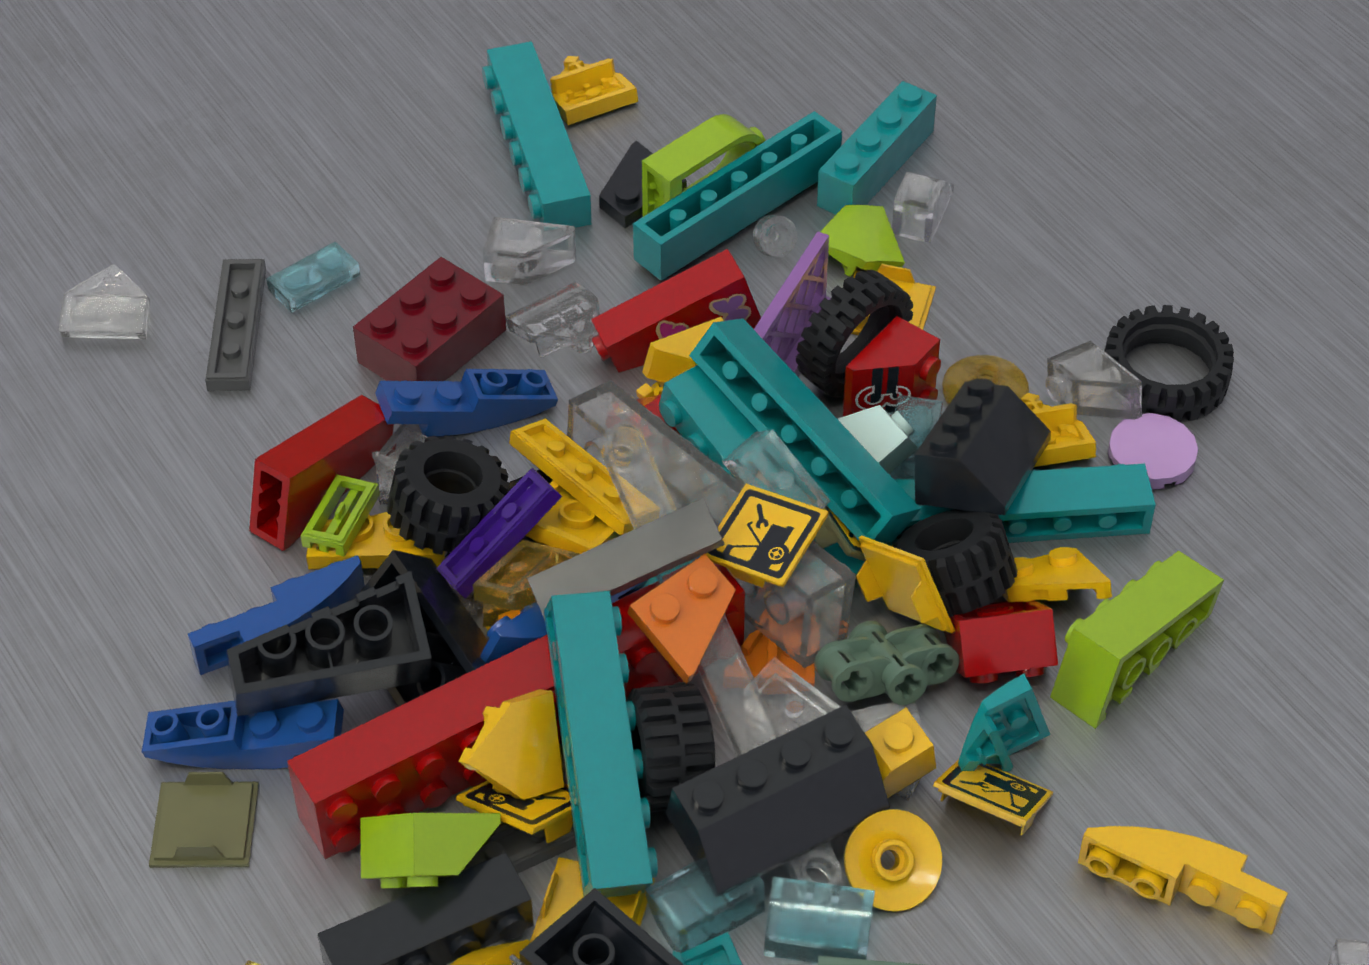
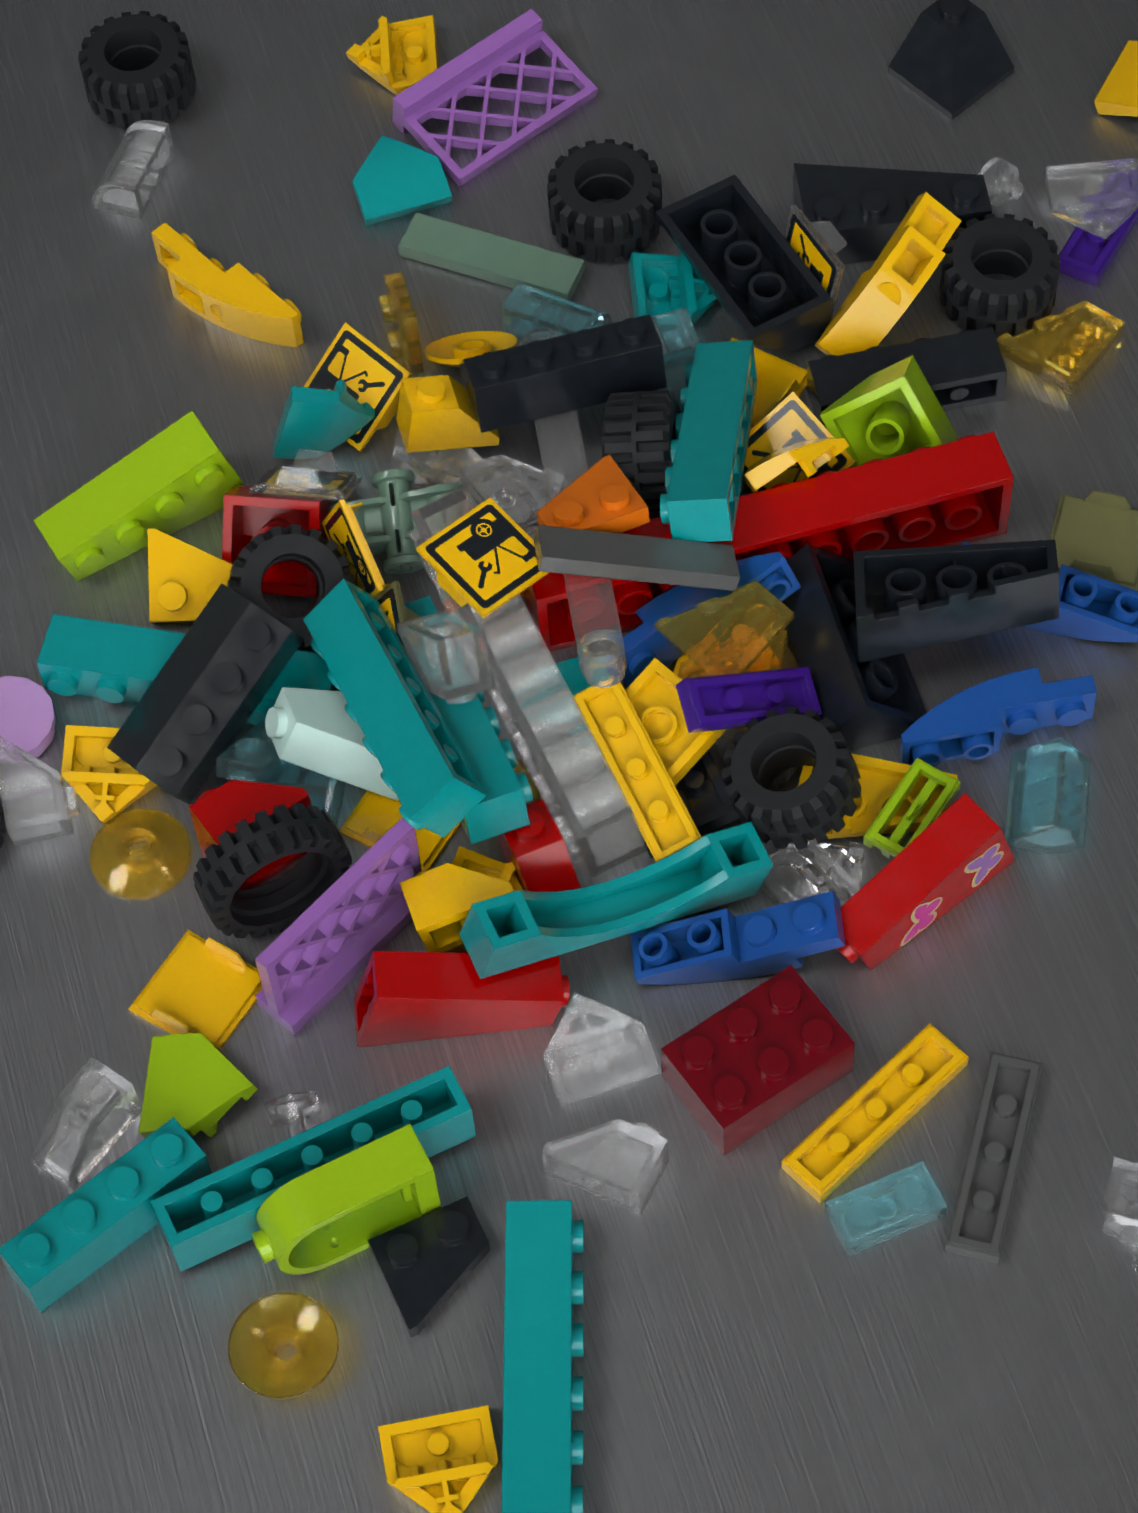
camera: 160 degrees left, 10 degrees up
none -> clear yellow dish [228,1292,339,1400]
none -> clear piece [249,449,362,500]
none -> clear yellow wing [378,272,424,375]
none -> teal arch [459,822,773,979]
none -> yellow tile [781,1023,969,1203]
none -> clear light blue brick [1005,737,1091,854]

